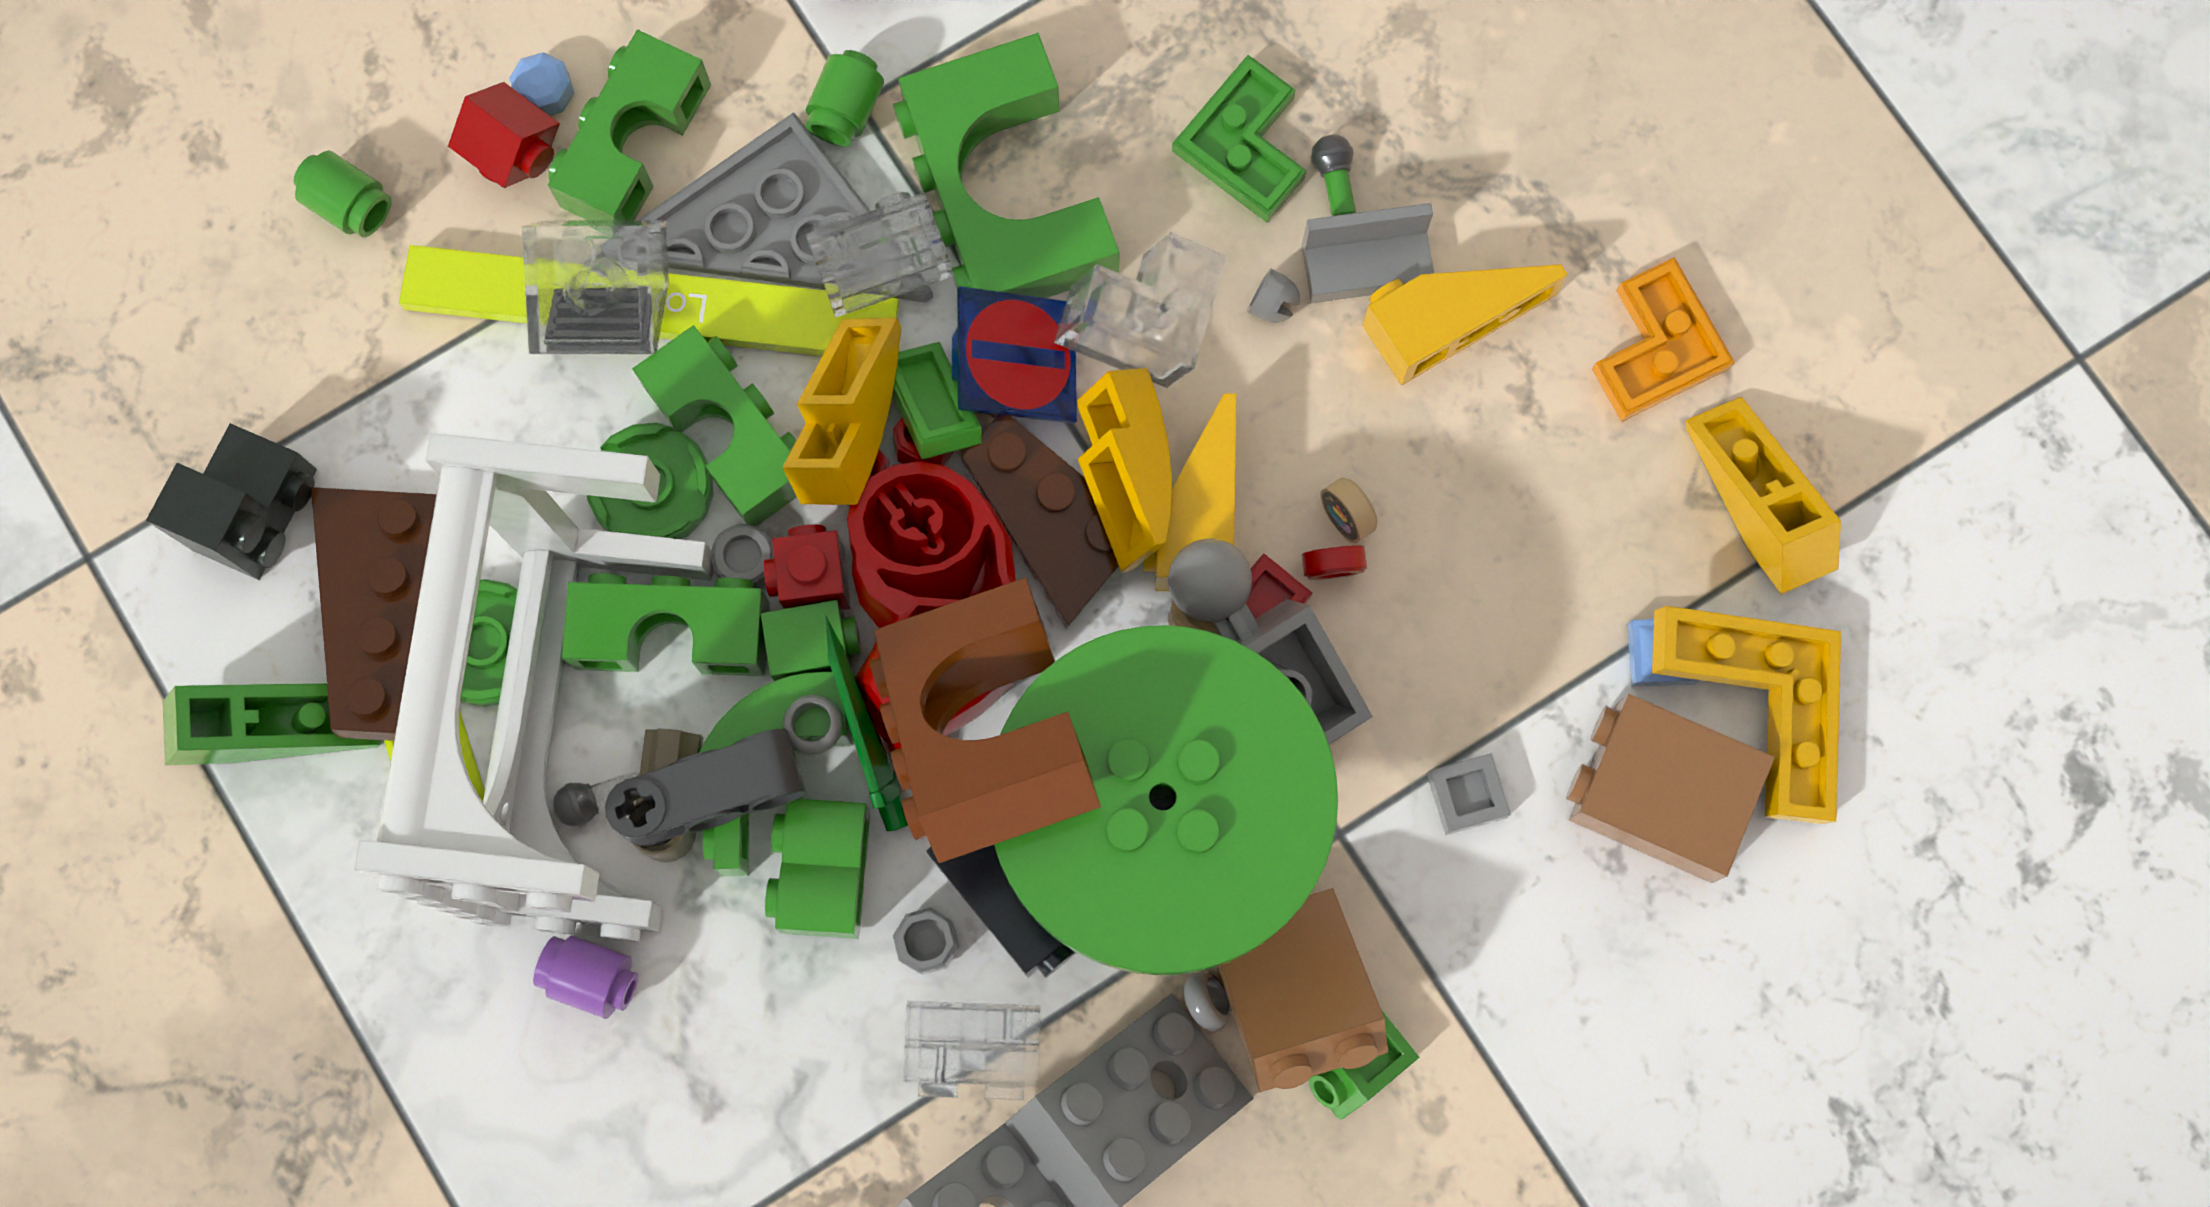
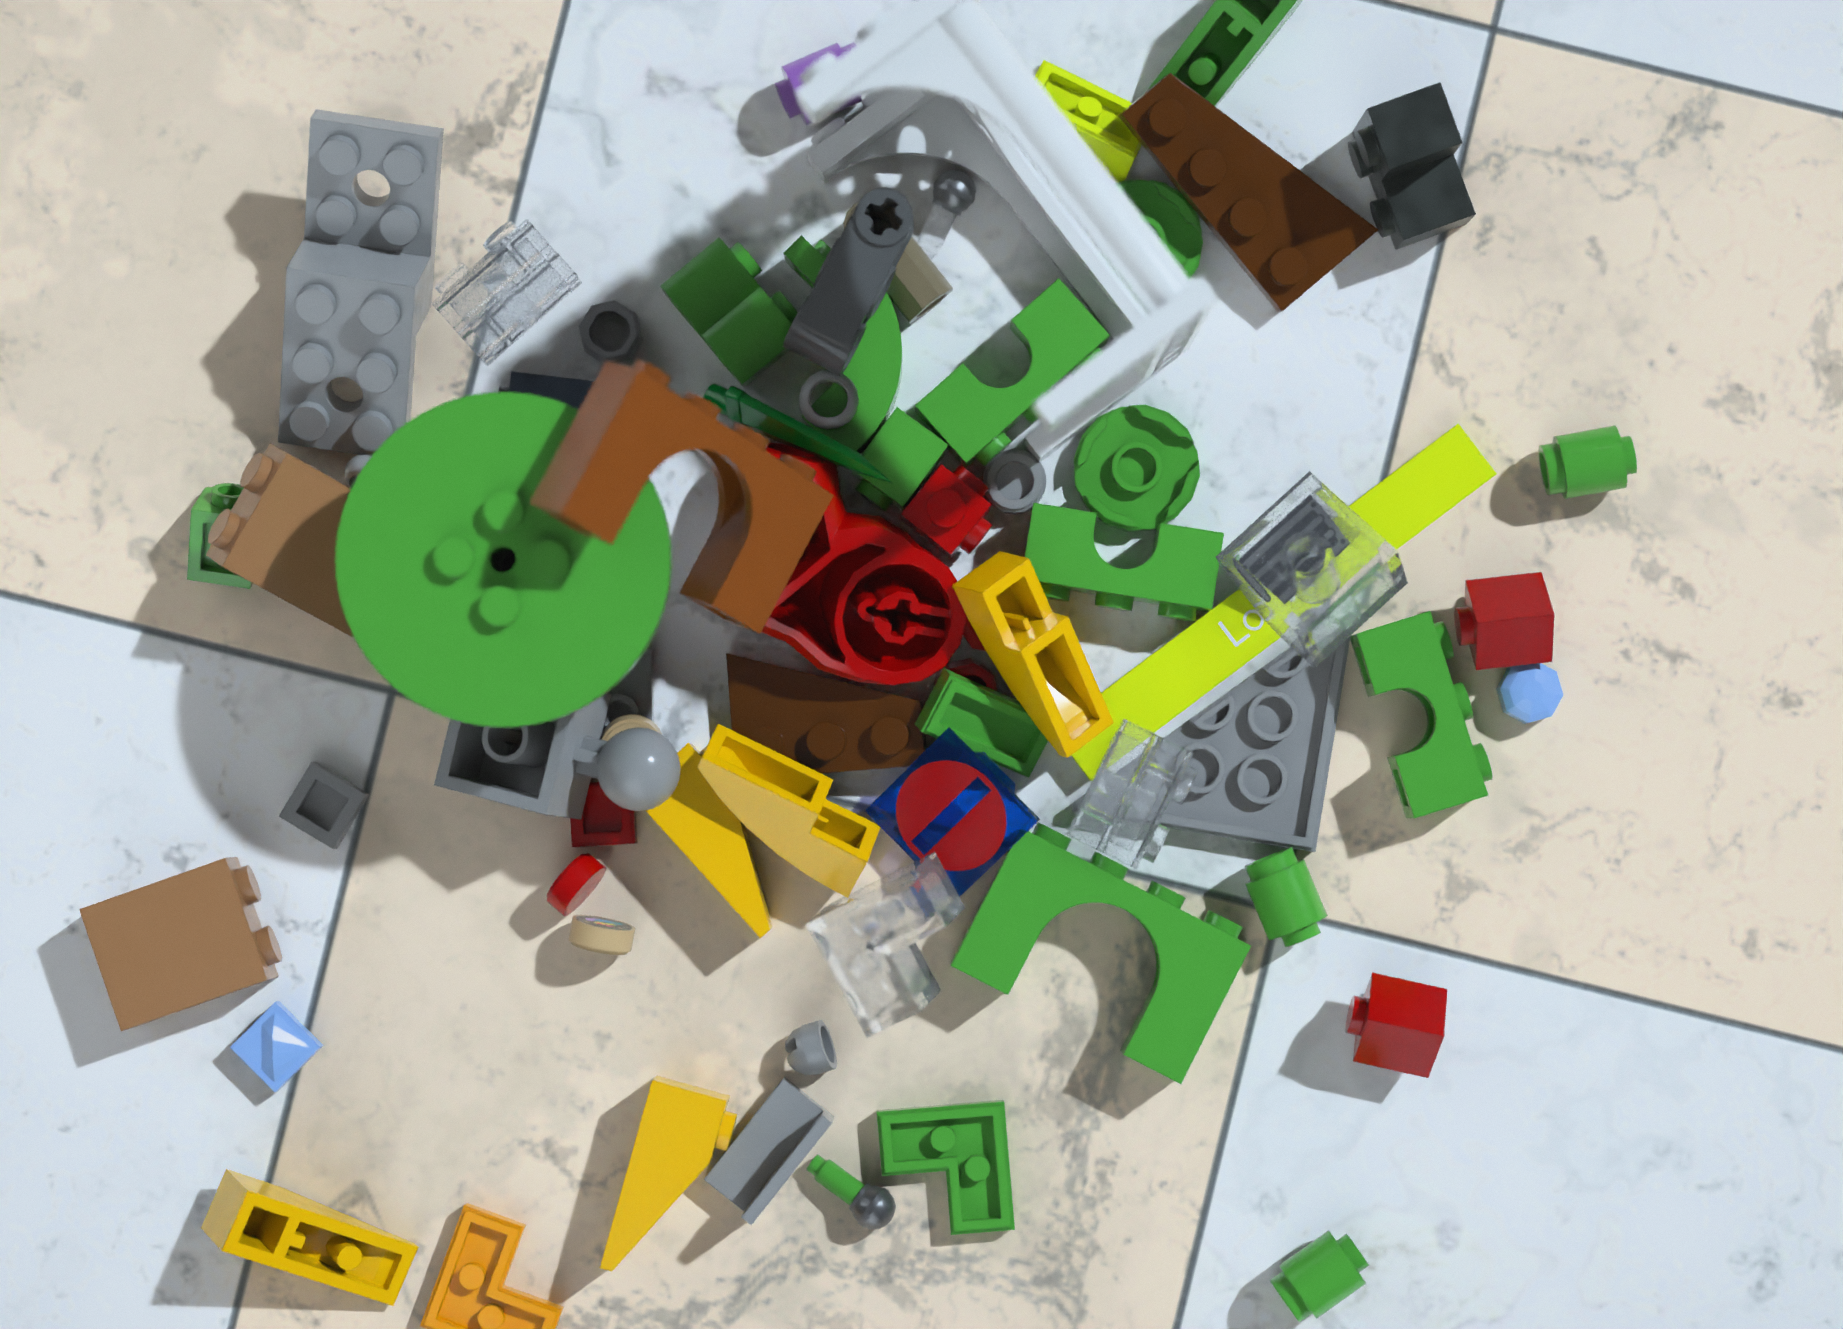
camera: 140 degrees right, 10 degrees up
yellow plate [1652,606,1841,824] -> none

